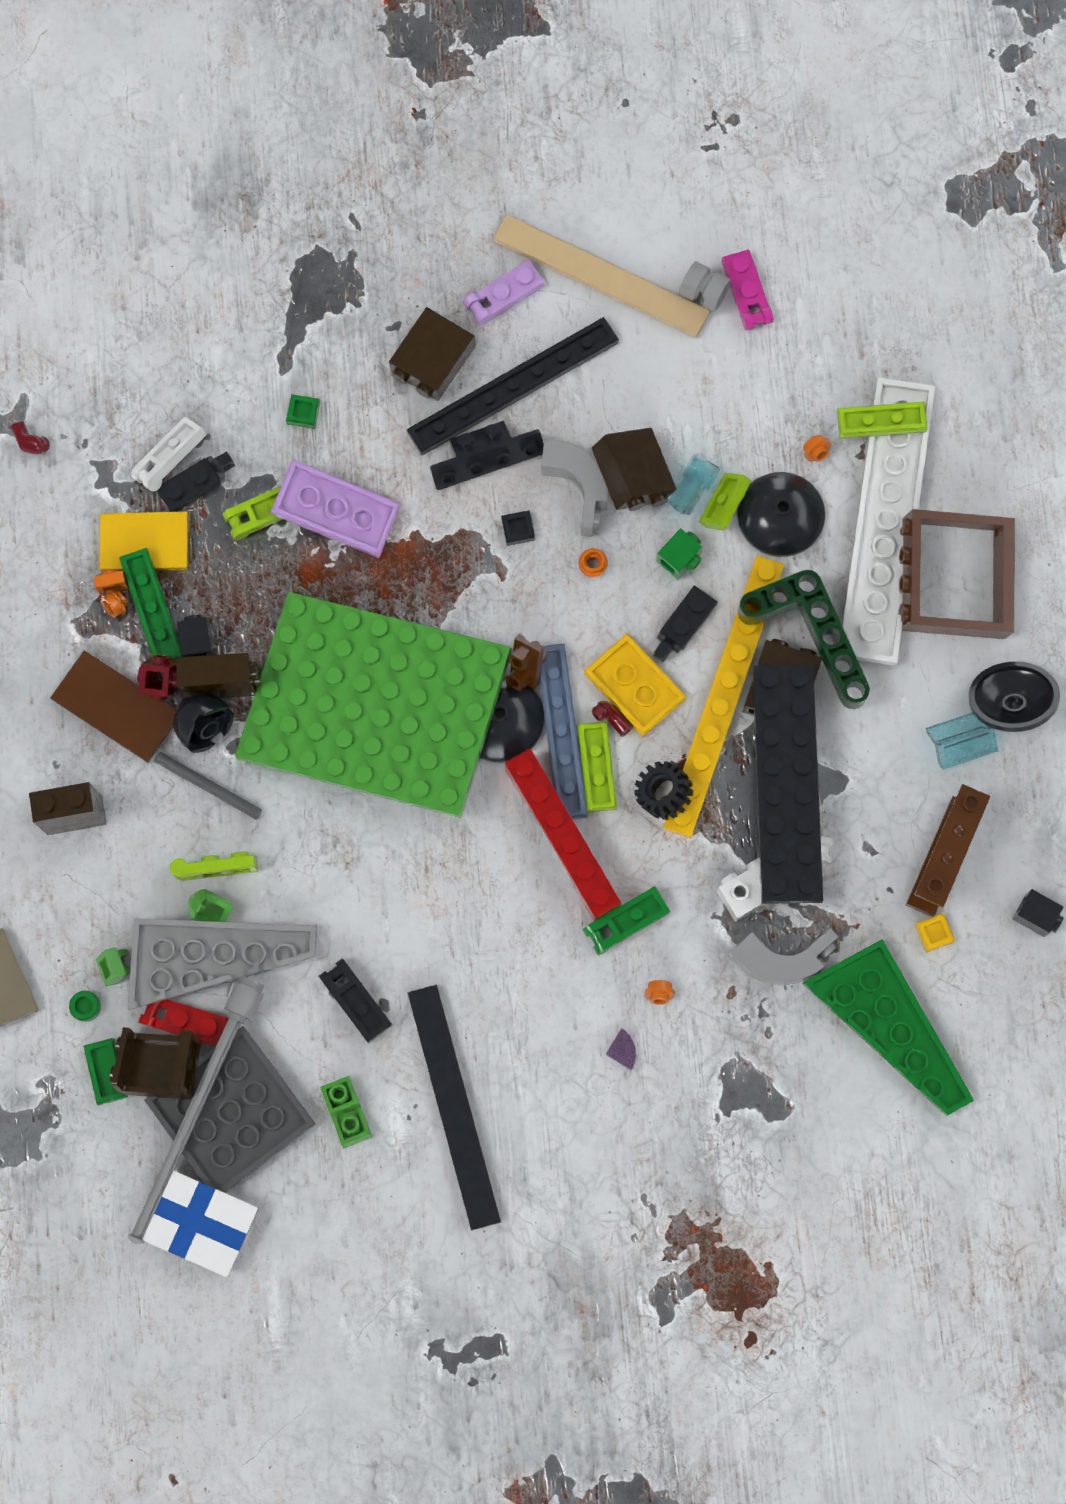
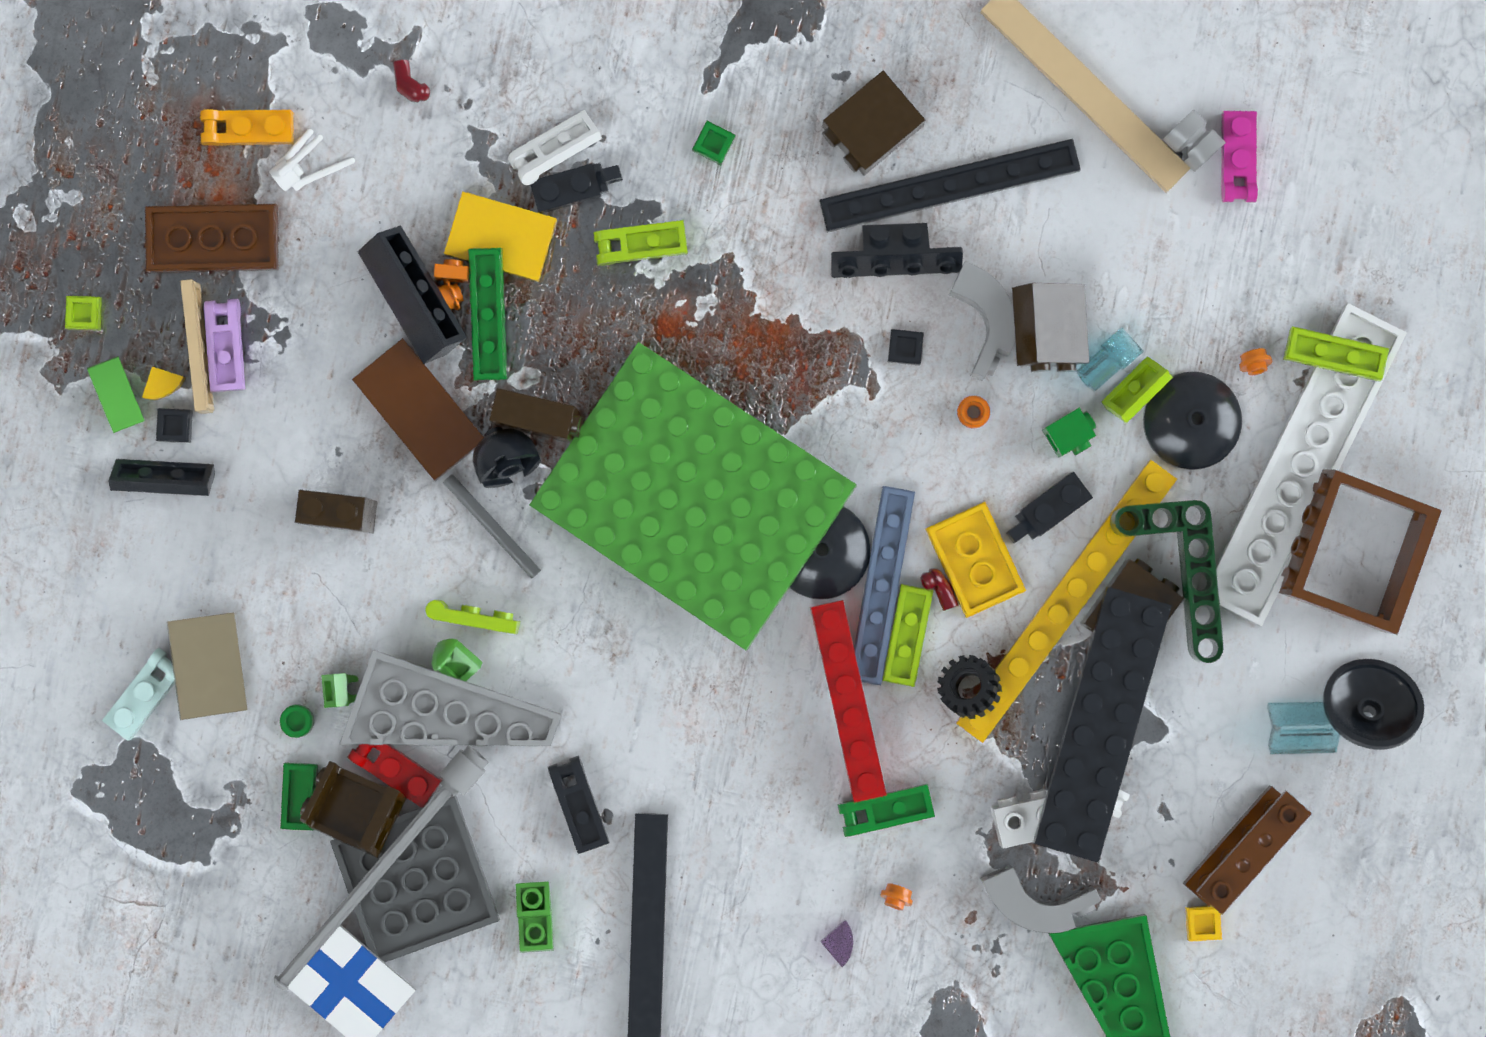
camera: 15 degrees right, 10 degrees up
dark red brick [137,655,178,699] -> none
black brick [177,615,215,657] -> none
lavender tile [270,459,400,558] -> none
lavender plate [462,259,545,326] -> none
reddish brown hips [506,634,547,691] -> none
black brick [1012,889,1064,937] -> none
none -> black brick [357,225,467,364]

